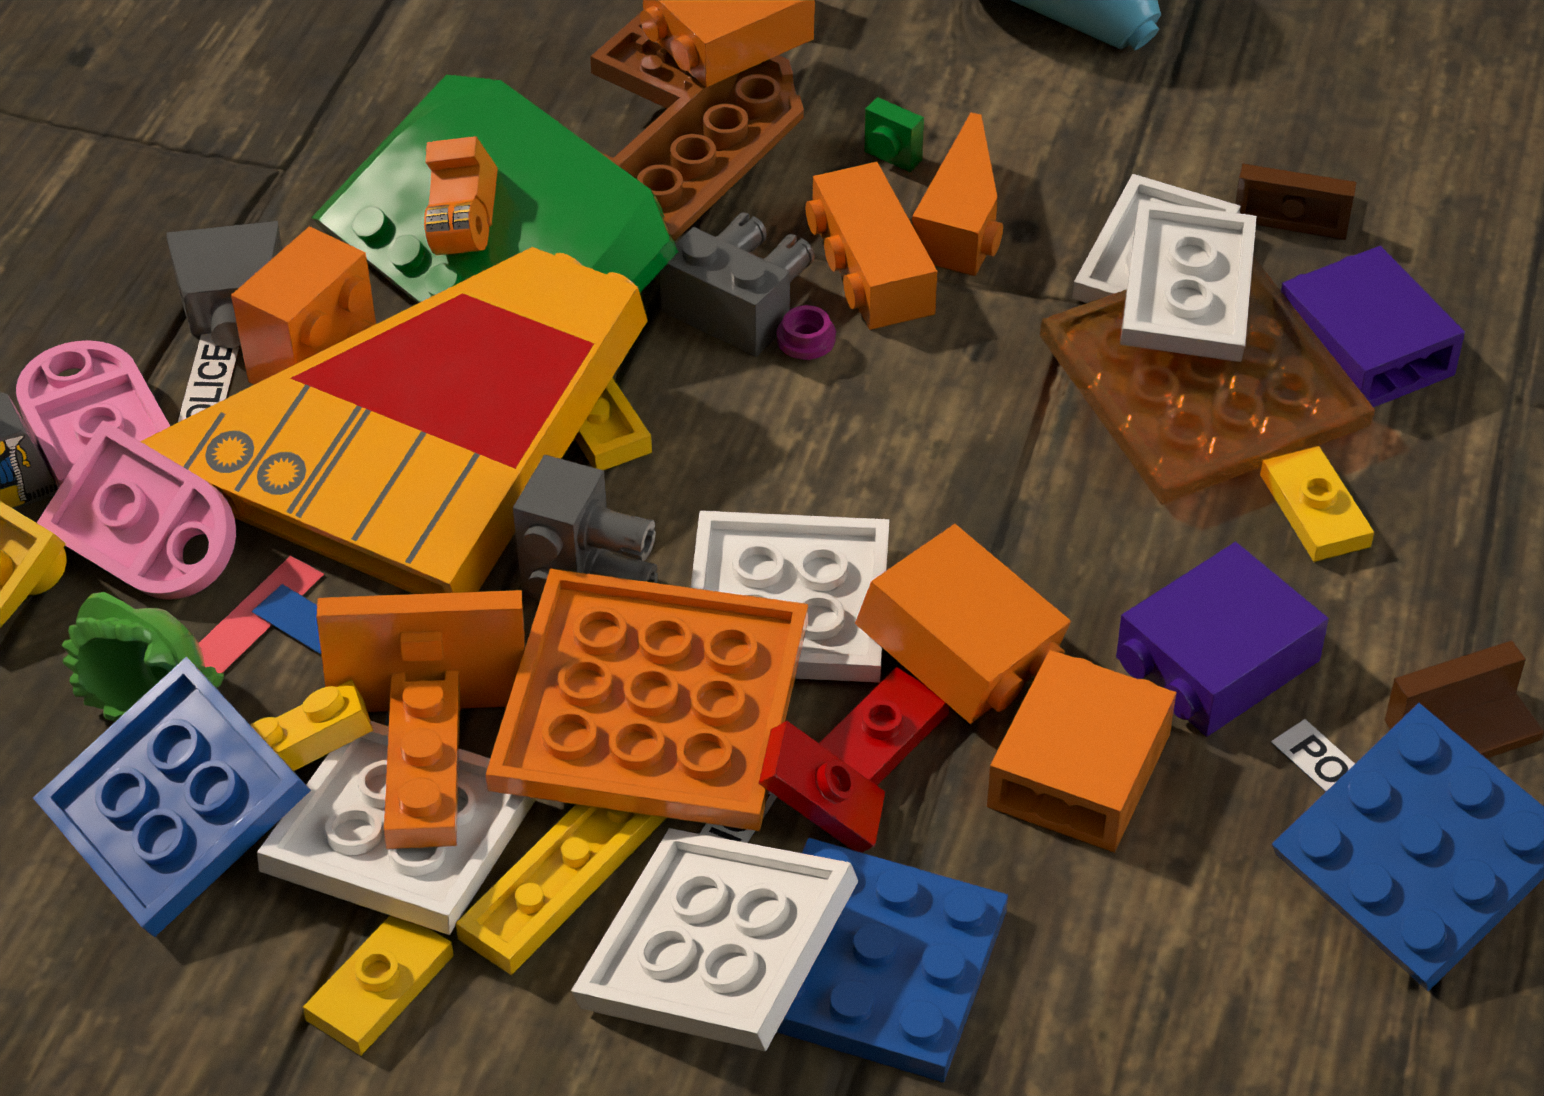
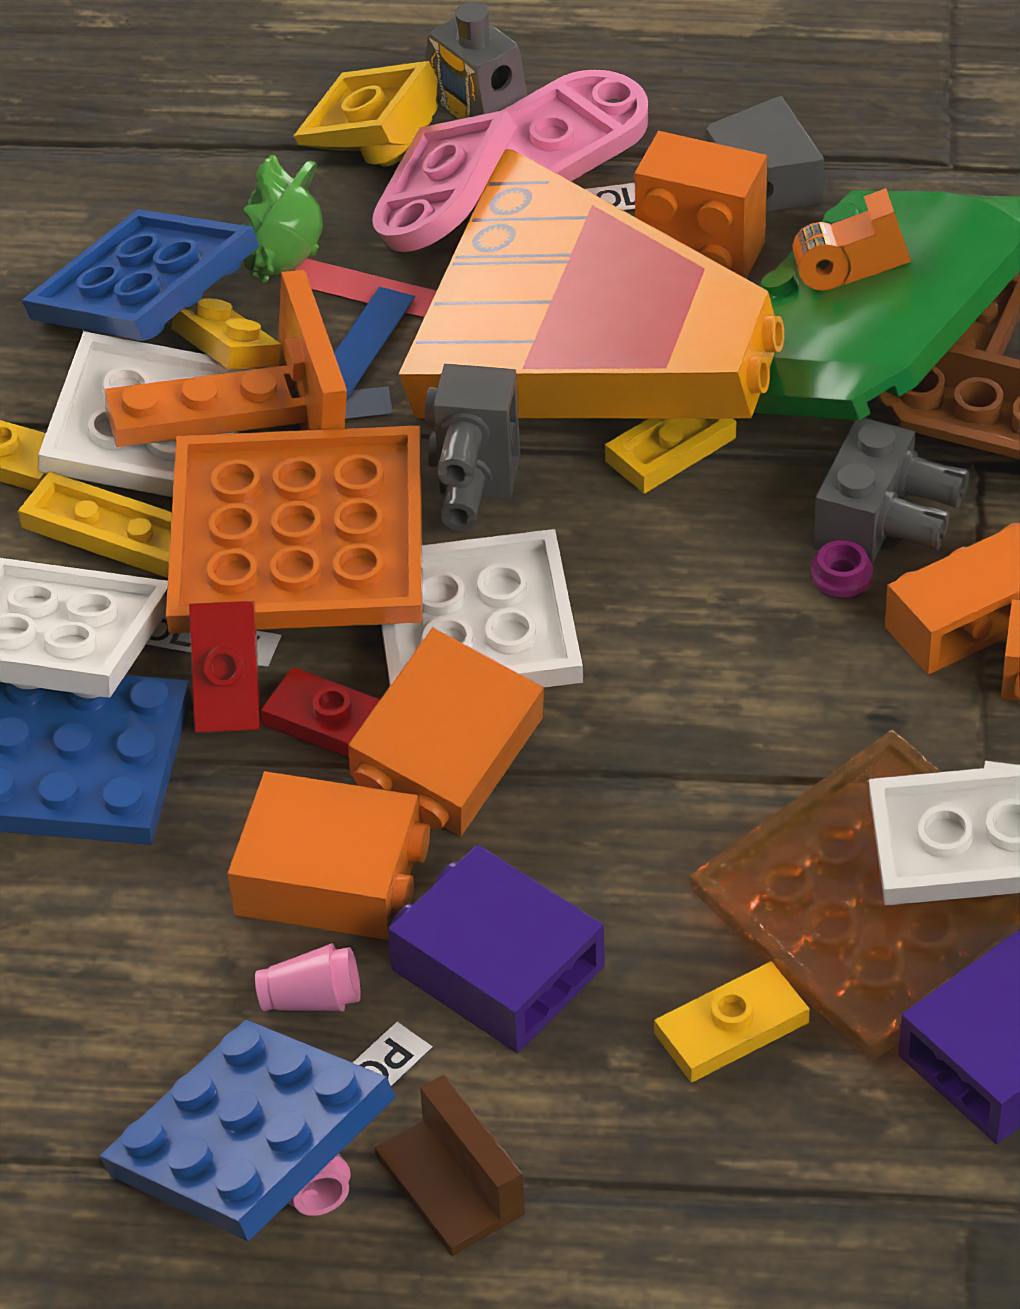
camera: 80 degrees right, 0 degrees up
none -> bright pink cone [255,943,361,1012]

